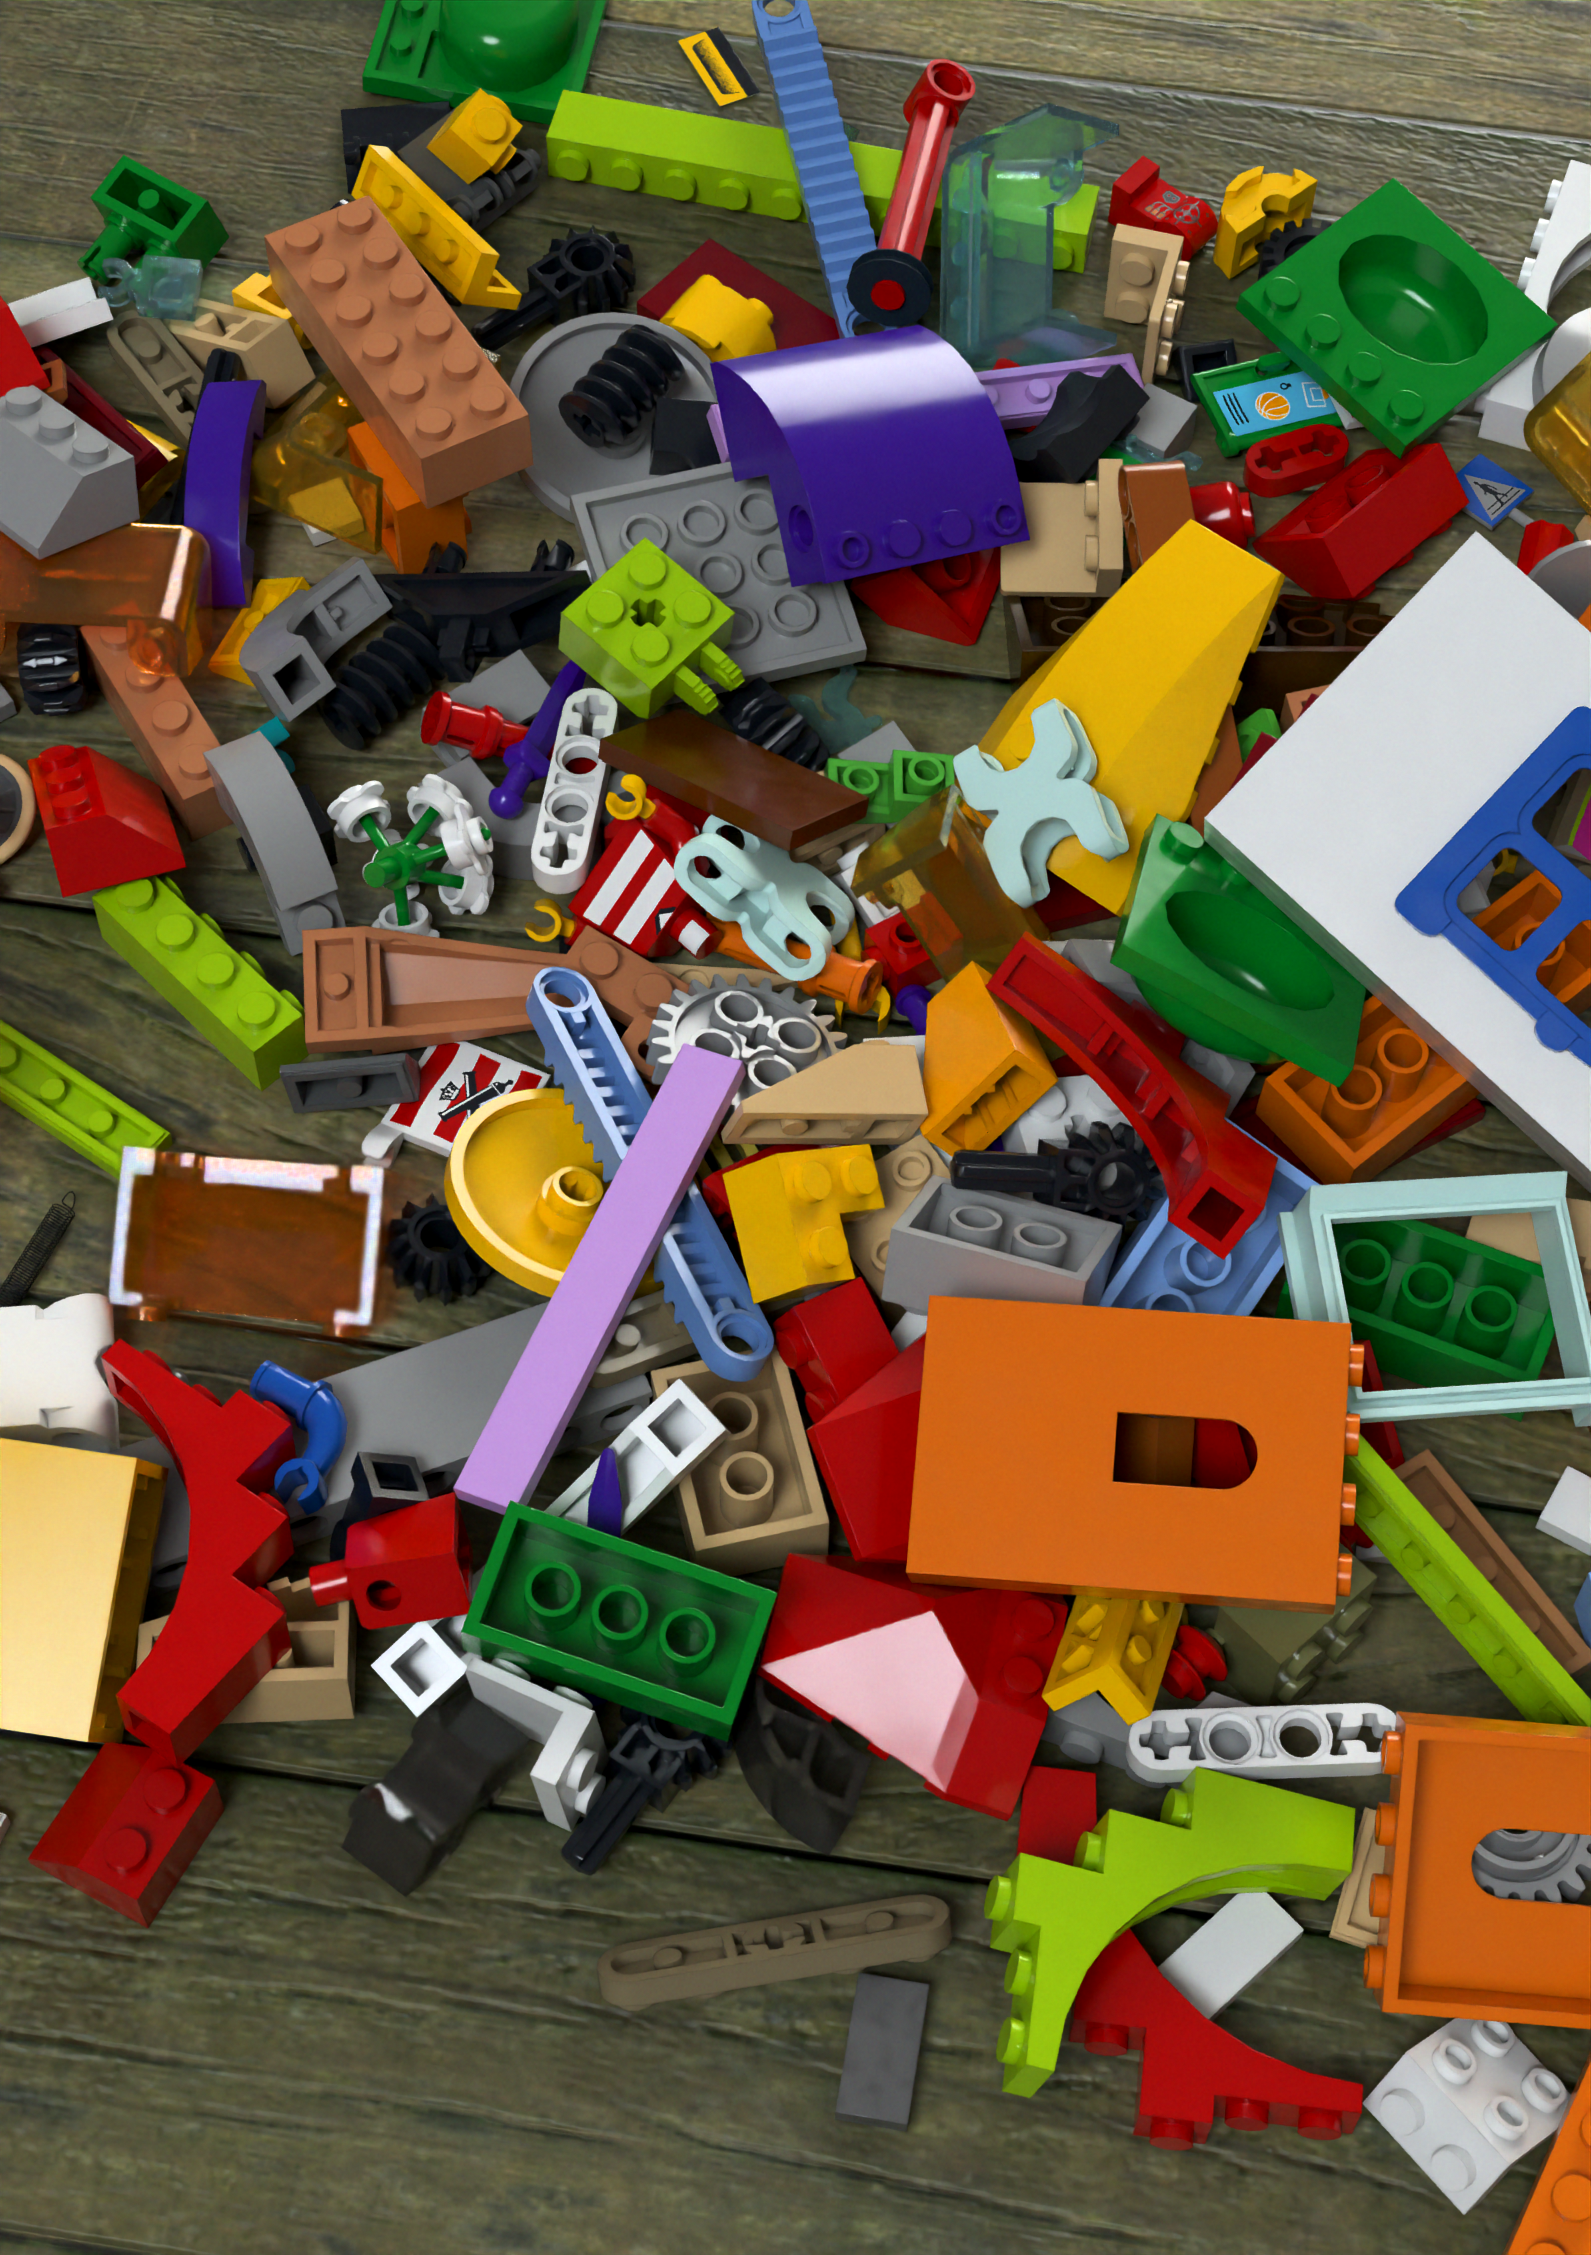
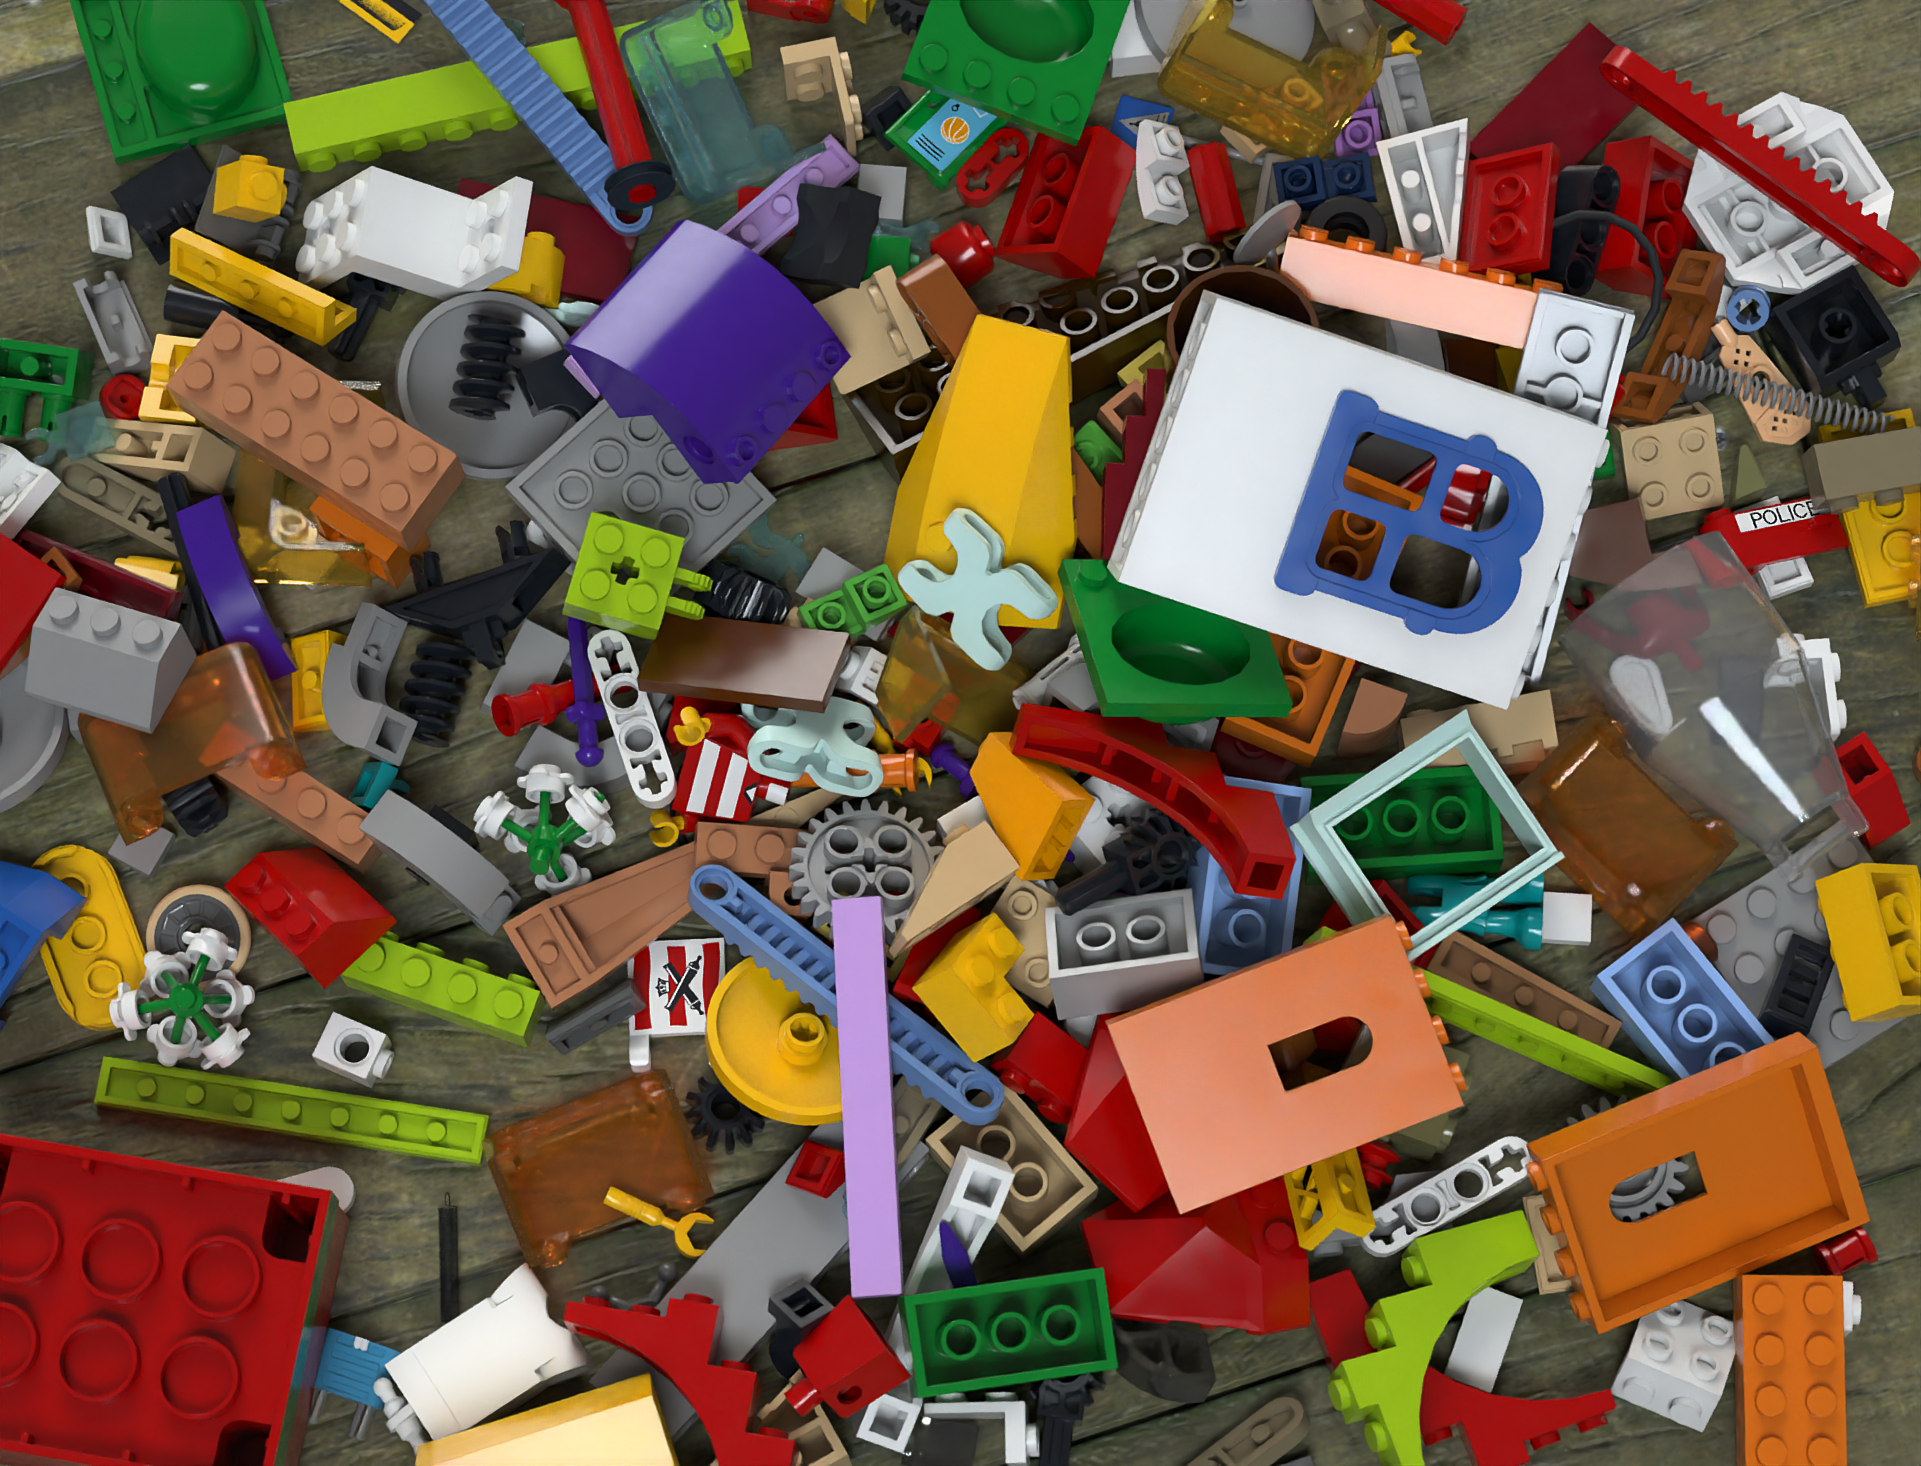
camera: 25 degrees left, 15 degrees up
blue piece [249,1360,348,1515] -> none
none -> light grey hinge [73,271,154,377]
none -> white slope [86,206,132,259]
none -> red tile [99,374,146,421]
none -> white bracket [296,166,533,301]
none -> white brick [312,1012,394,1088]
none -> yellow piece [603,1186,714,1259]
none -> red slope [785,1139,846,1199]
none -> white slope [1136,119,1190,225]
none -> nougat brick [1336,678,1408,759]
none -> teal piece [1407,872,1544,951]

